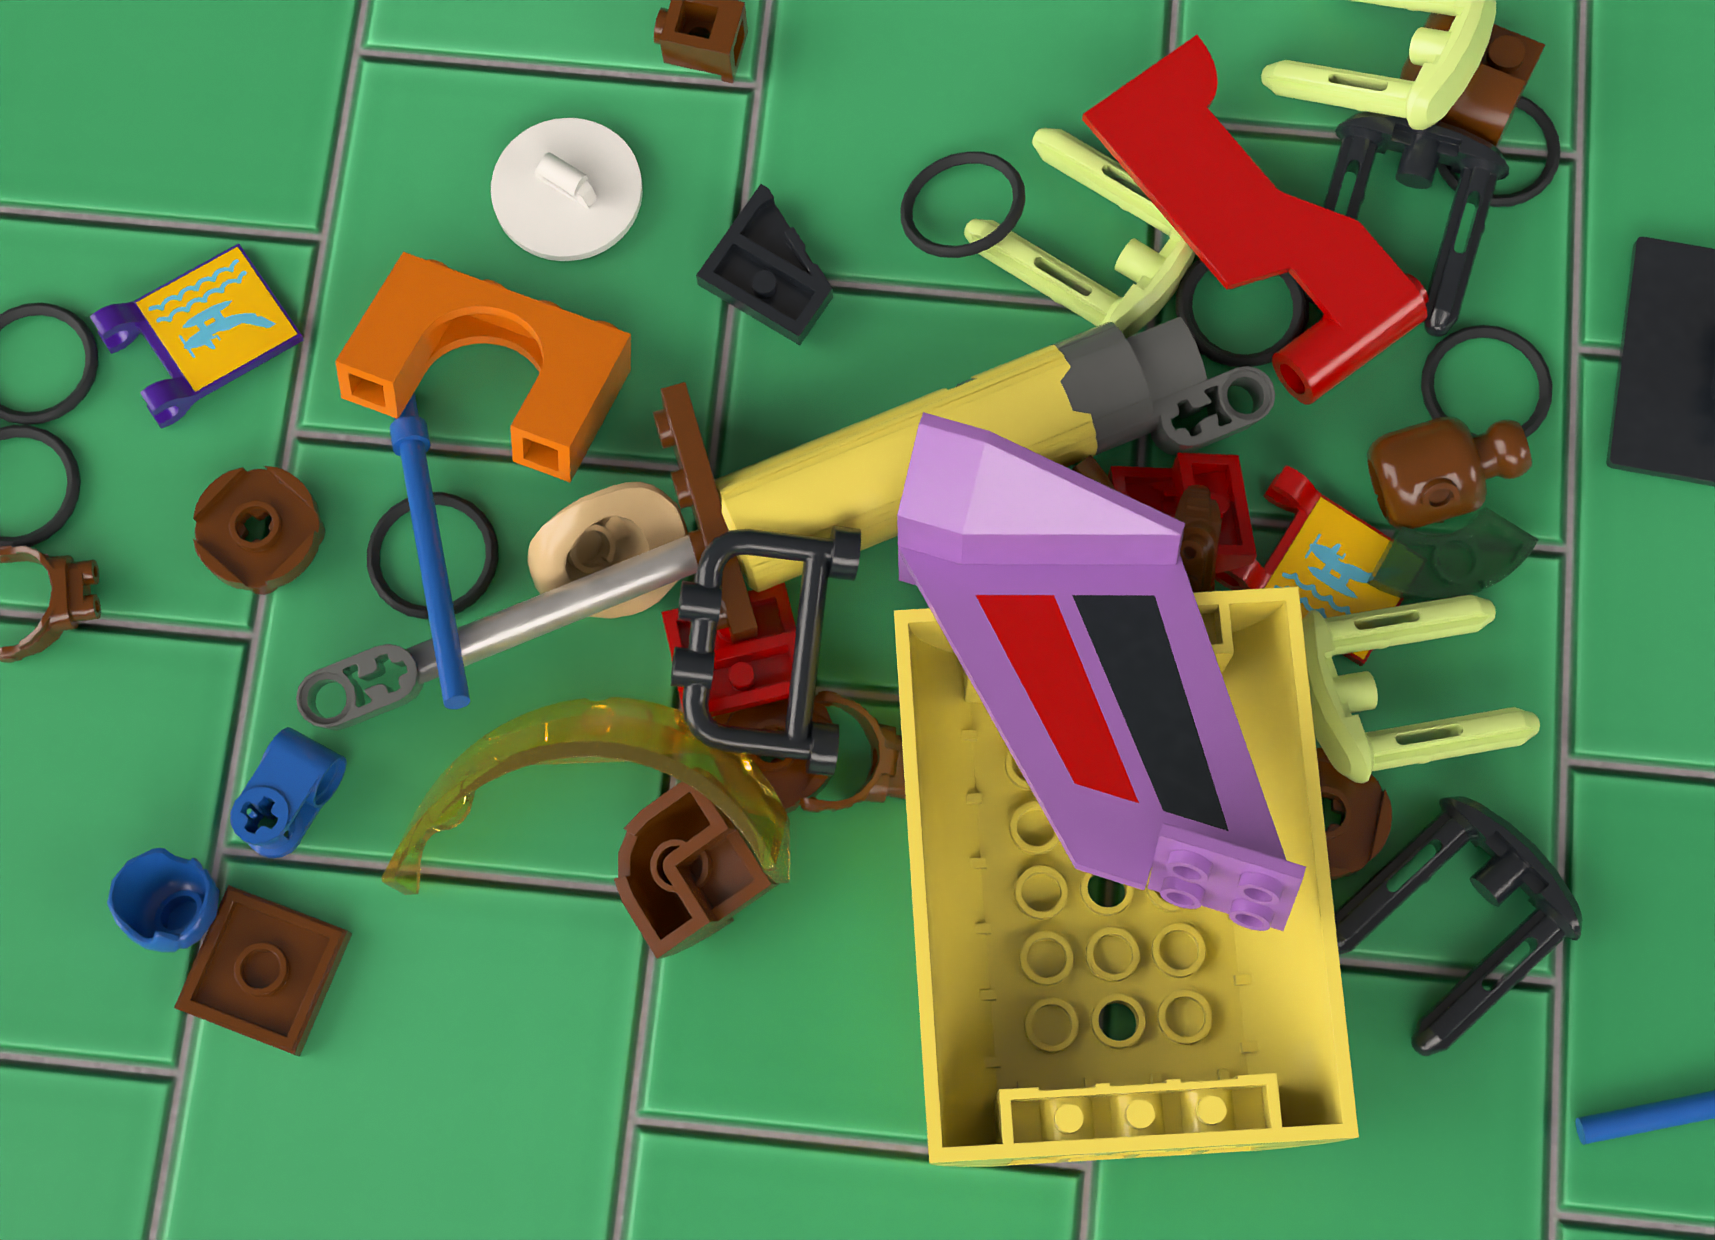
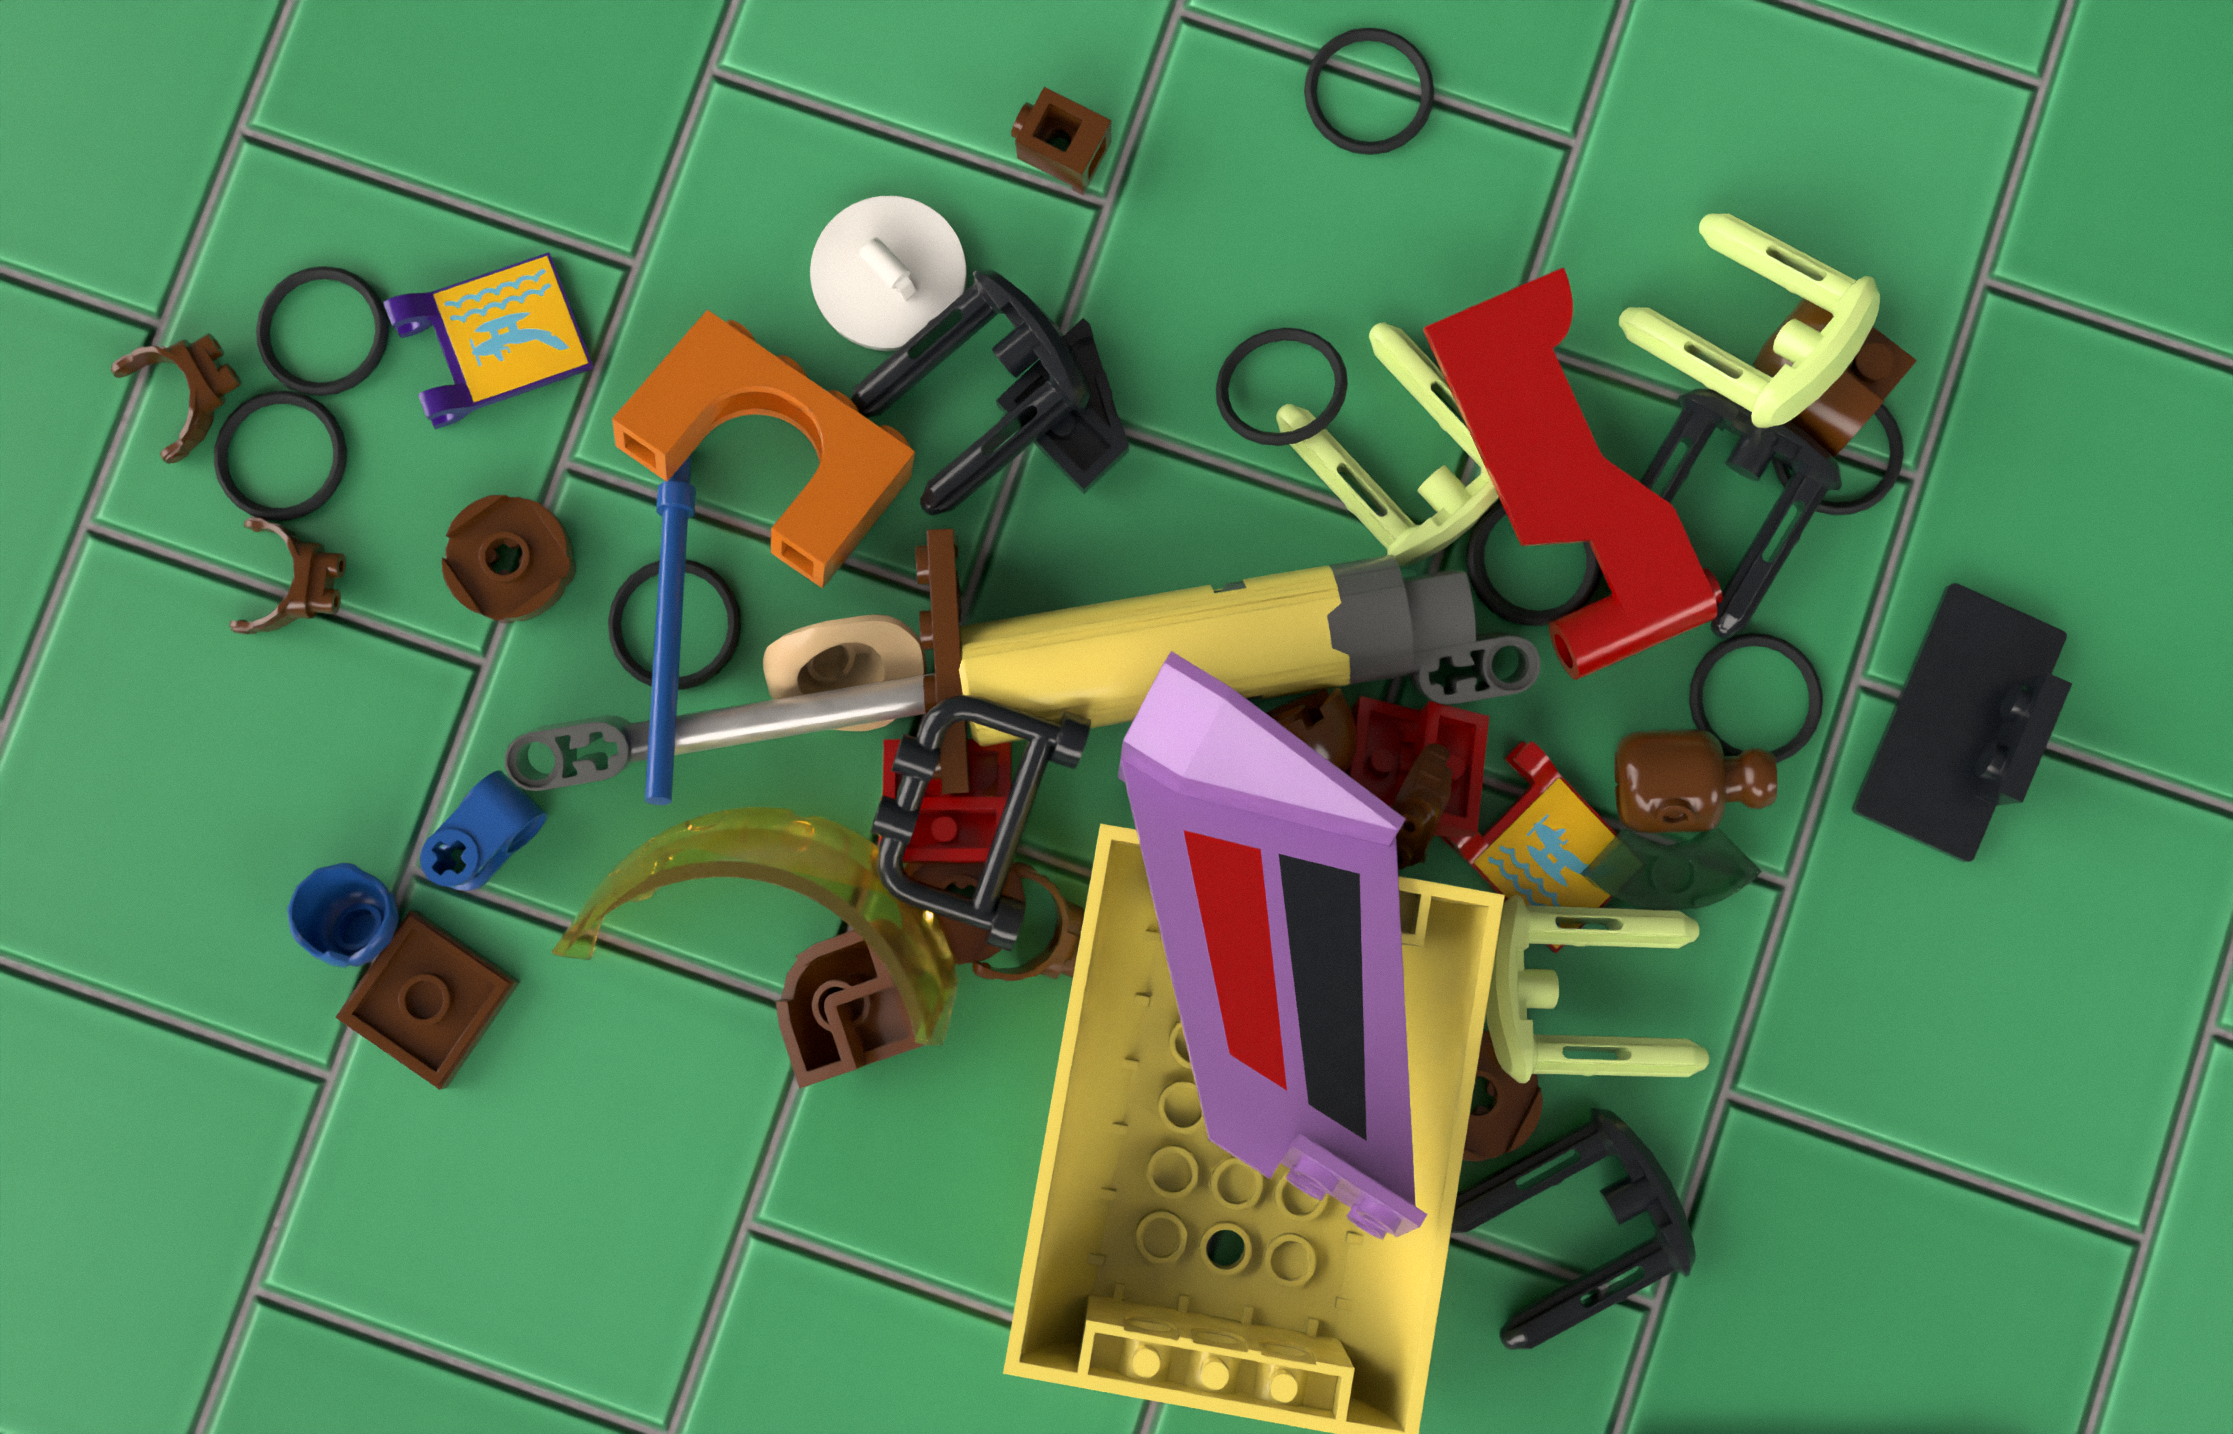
camera: 10 degrees right, 10 degrees up
none -> black piece [850,269,1091,516]

